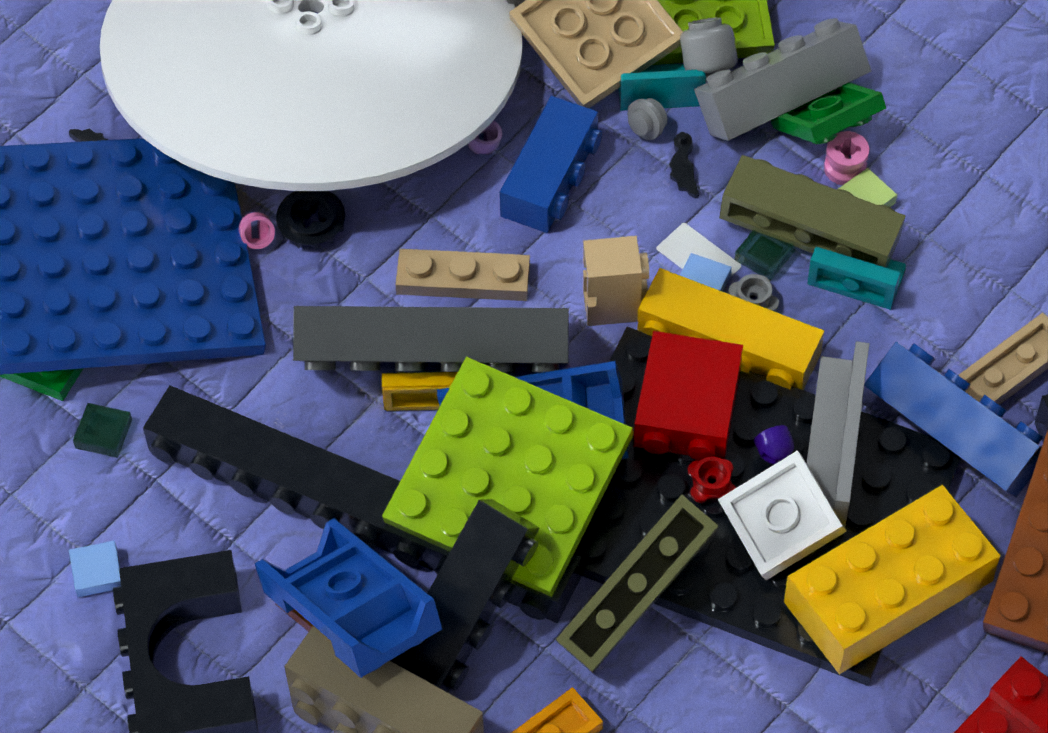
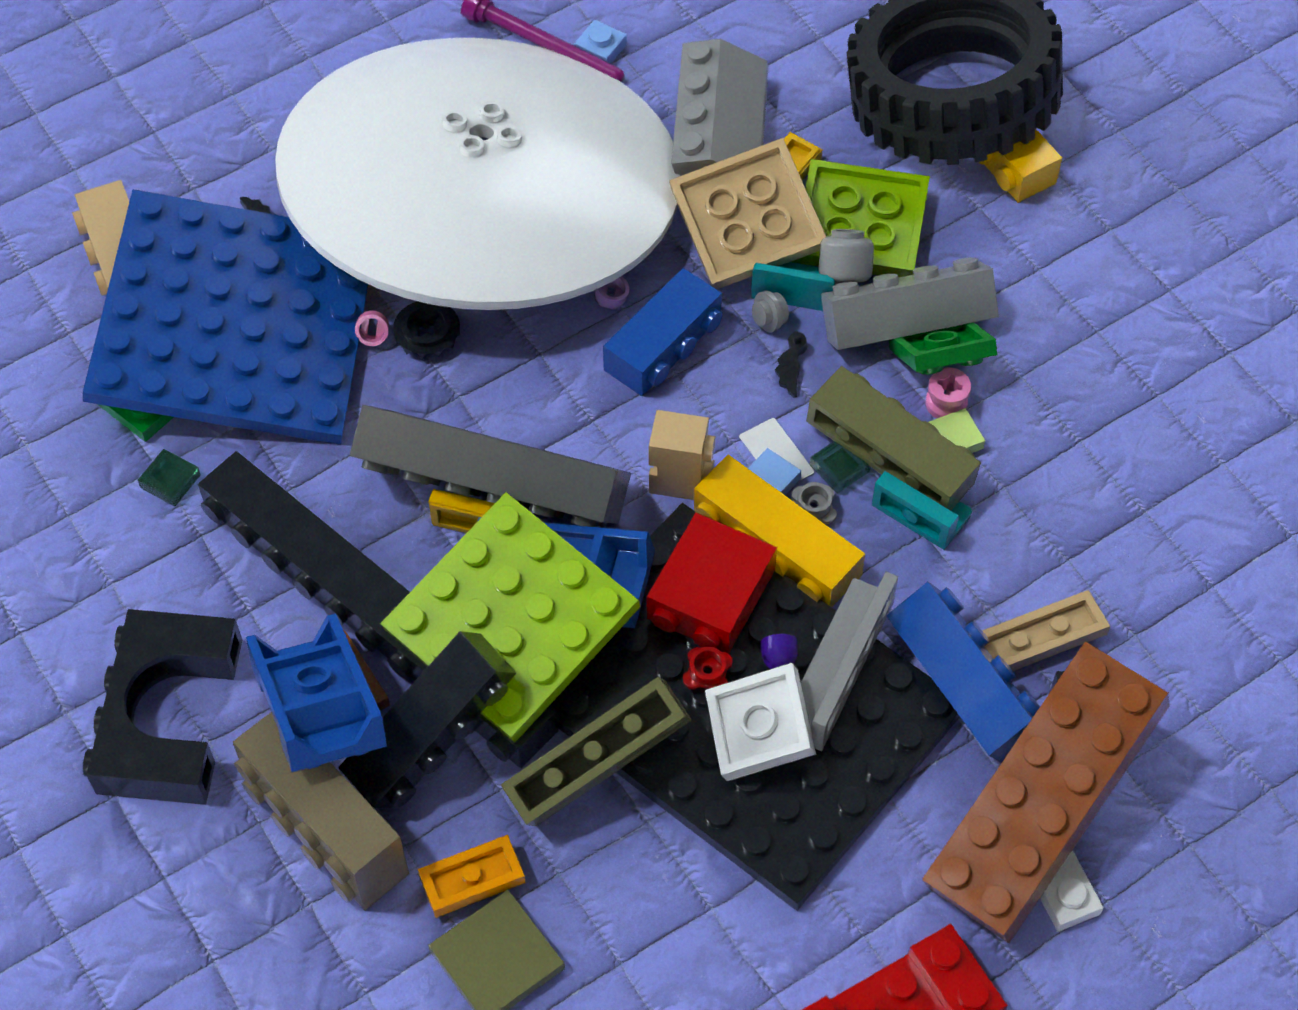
camera: 15 degrees right, 0 degrees up
light blue tile [69,540,121,598] -> none
tan plate [395,248,530,301] -> none
yellow brick [784,484,1000,674] -> none

